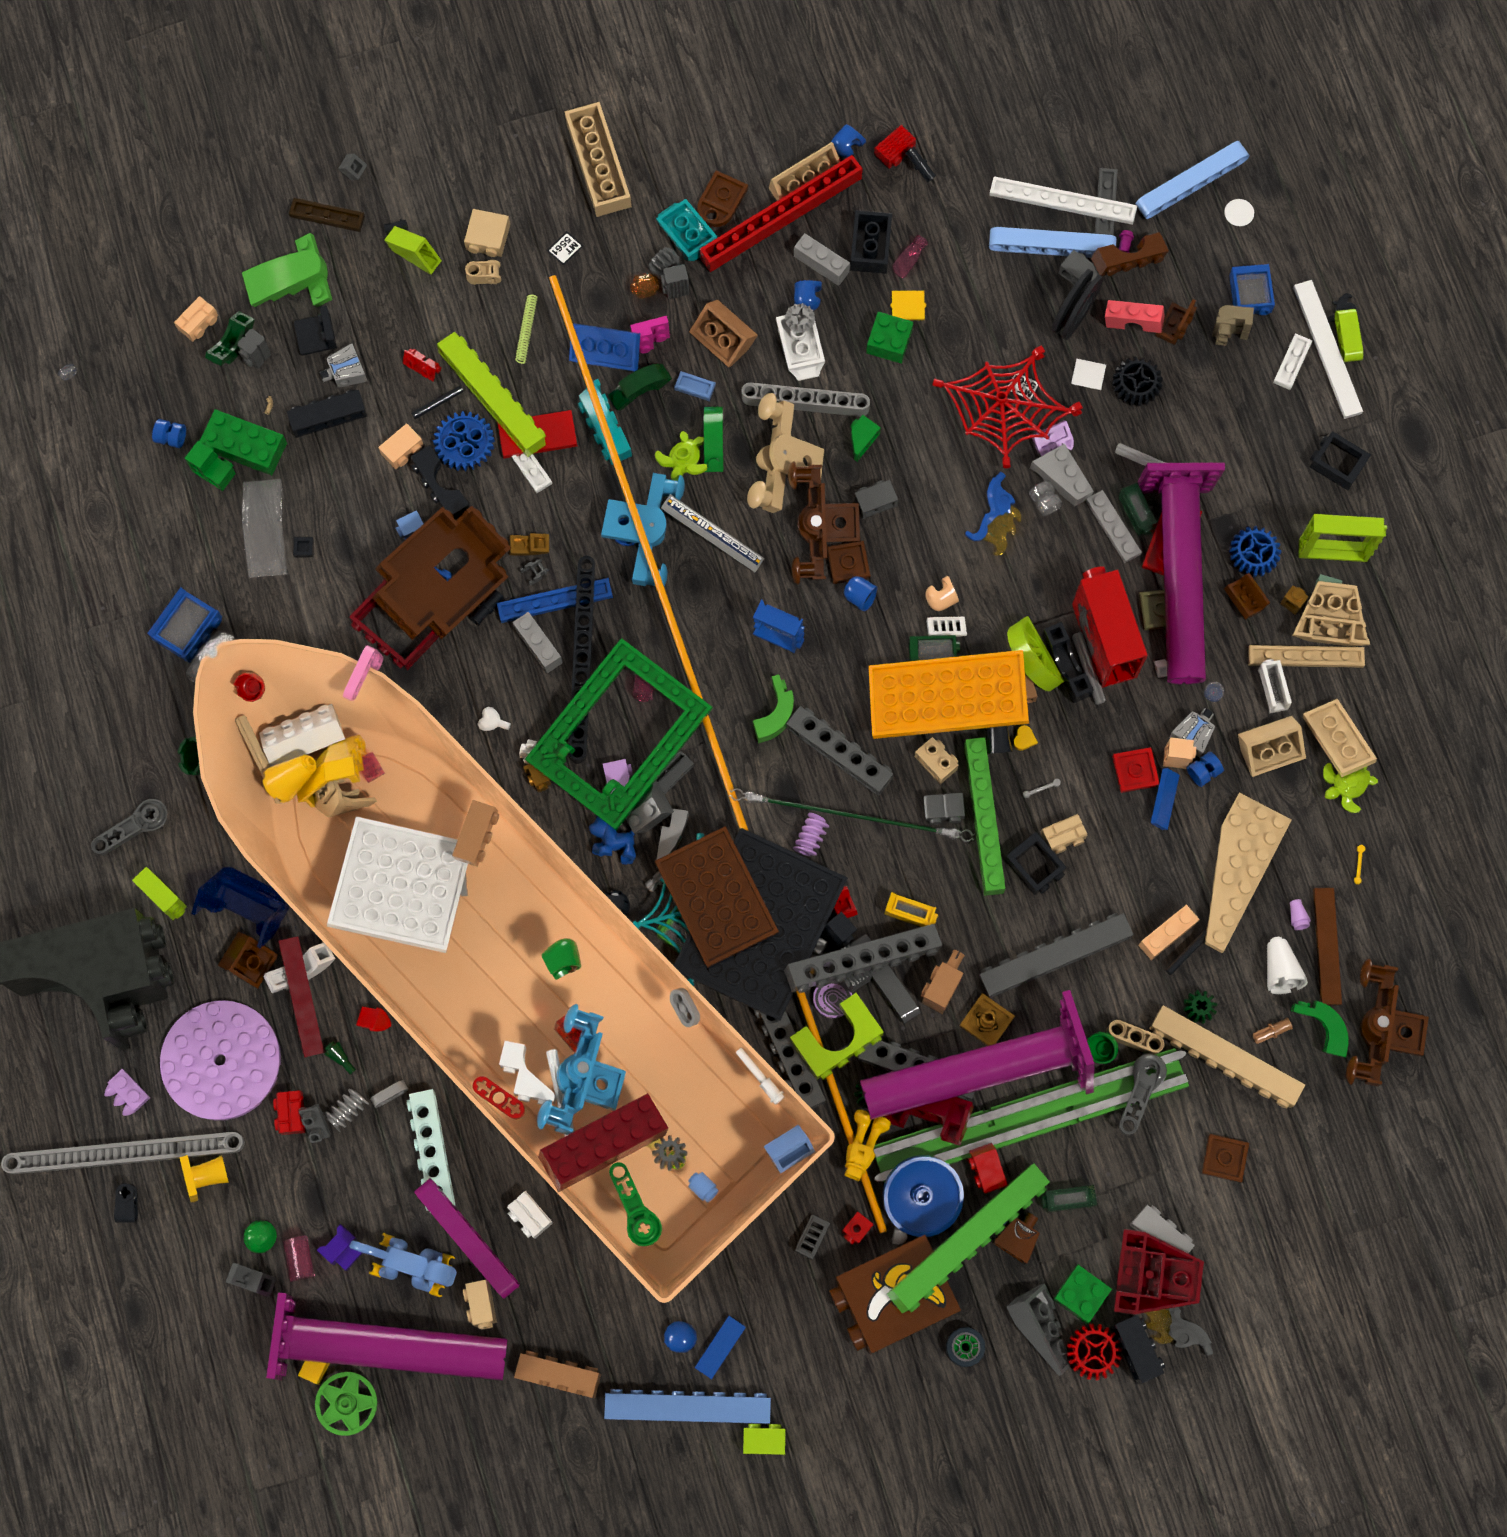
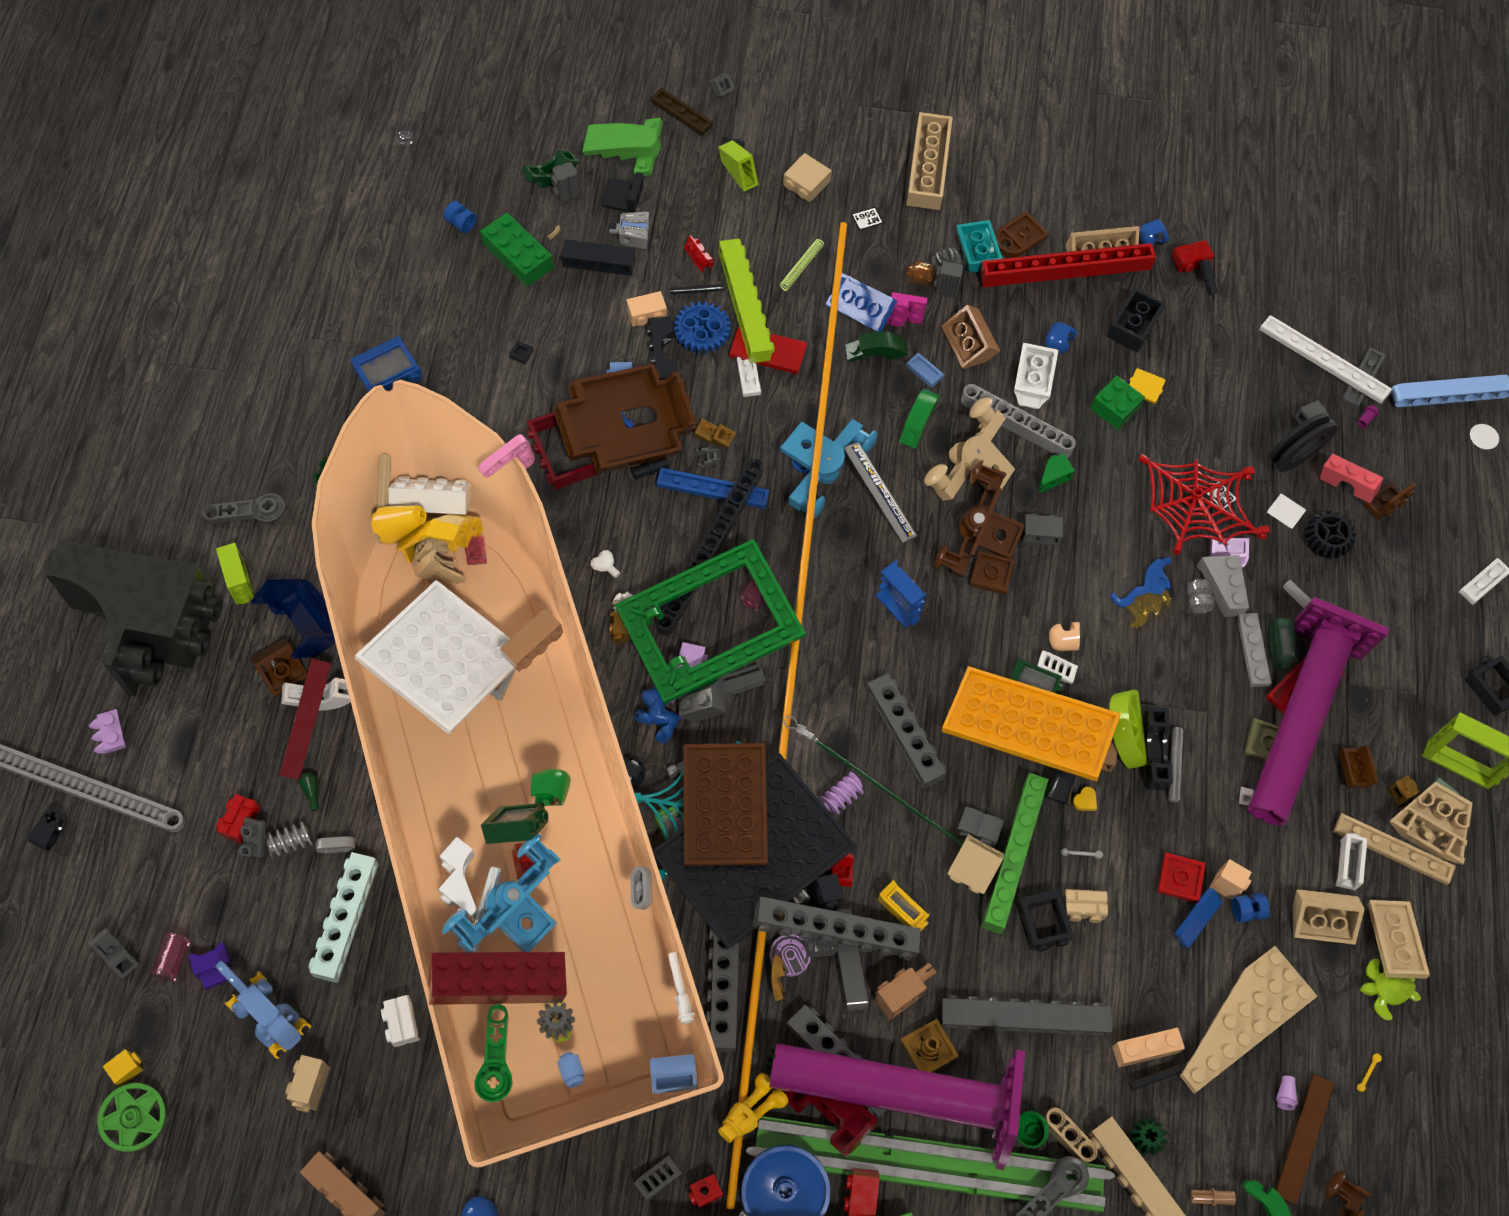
camera: 20 degrees right, 10 degrees down
lavender plate [160,1001,281,1121] -> none
light nougat brick [174,296,218,342] -> none
yellow plant [179,1155,229,1202] -> none
green brick [185,441,236,491] -> none
red hair [233,672,265,702] -> none
clear windscreen [242,479,288,578] -> none
green piece [244,1220,277,1253] -> none
magenta piece [266,1293,508,1380] -> none
red tile [356,1007,391,1032] -> none
magenta beam [414,1178,520,1299] -> none
tan piece [465,260,501,285] -> none
red beam [473,1076,525,1120] -> none
light grey brick [513,612,563,673] -> none
teal wedge [578,379,632,465] -> none
lime animal [655,431,708,481] -> none
light grey slope [656,809,689,868] -> none
bright green arch [753,675,794,743] -> none
light grey gear [785,303,815,333] -> none
lime arch [790,993,884,1080] -> none
light grey brick [794,233,850,286] -> none
blue helmet [844,576,877,611] -> none
clear pink piece [893,235,928,278] -> none
tan brick [914,737,959,785] -> none
light blue beam [989,227,1117,258] -> none
red brick [1072,566,1148,688] -> none
reddish brown arch [1091,232,1169,276] -> none
light grey torso [1169,708,1215,758] -> none
clear tile [1204,682,1224,702] -> none
dark tan hips [1212,305,1254,346] -> none
window [1229,264,1275,315] -> none
blue gear [1229,526,1281,577] -> none
white cone [1267,937,1308,994] -> none
none -> dark green window [481,803,549,844]
none -> pearl gold slope [771,953,788,1001]
none -> tan brick [948,835,1005,894]

